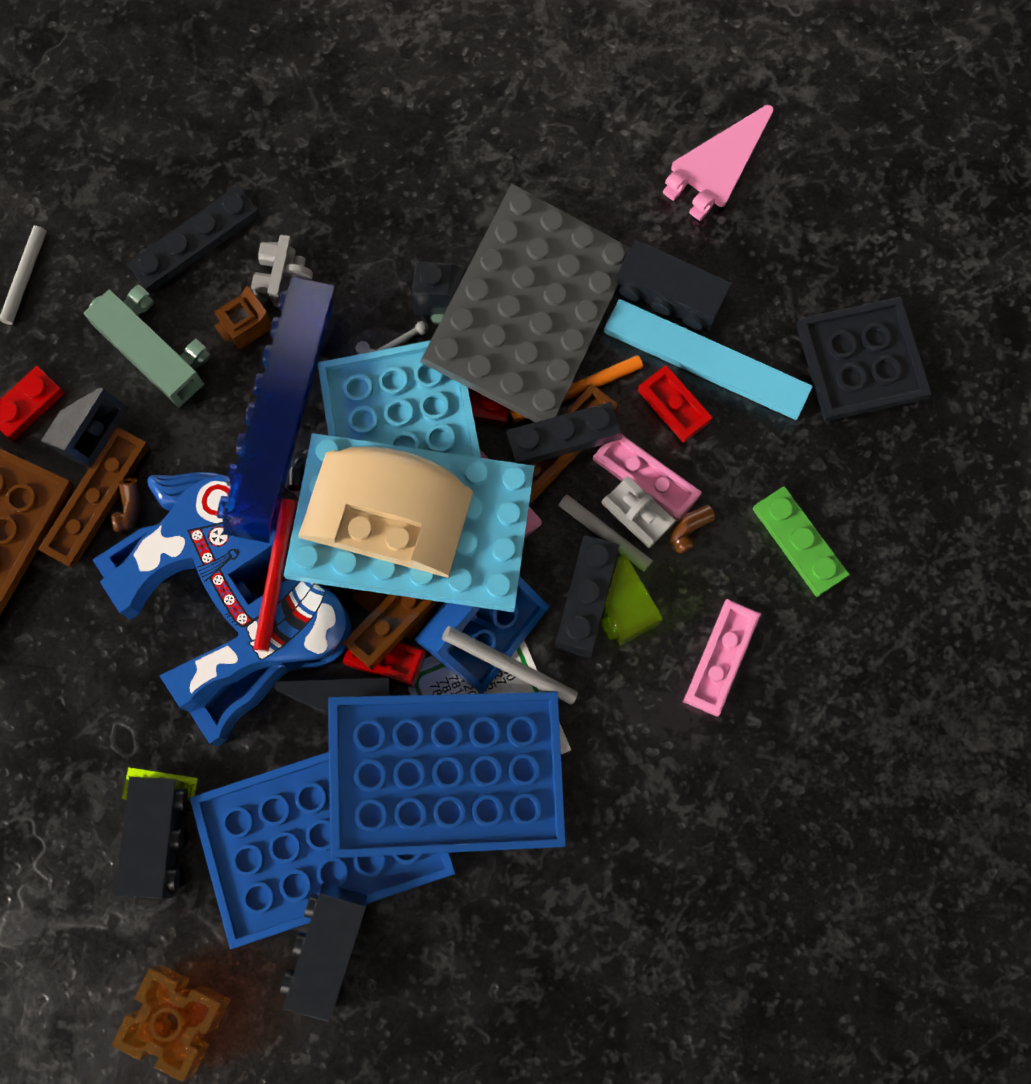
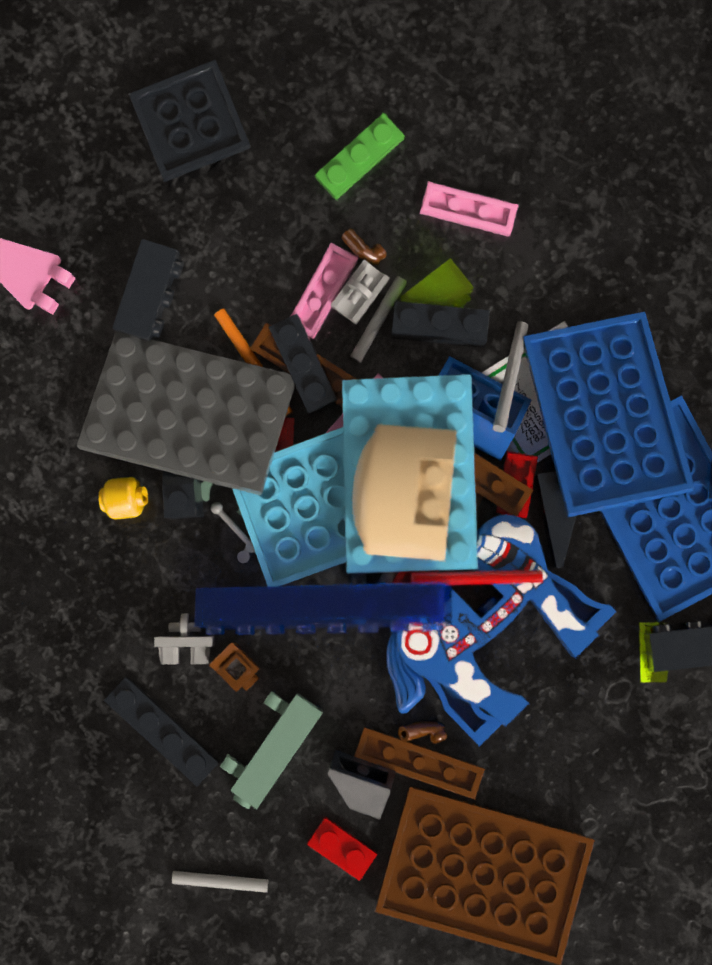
camera: 105 degrees left, 10 degrees up
medium azure tile [604,299,813,420] -> none
red plate [638,365,713,443] -> none
none -> yellow head [98,477,148,519]

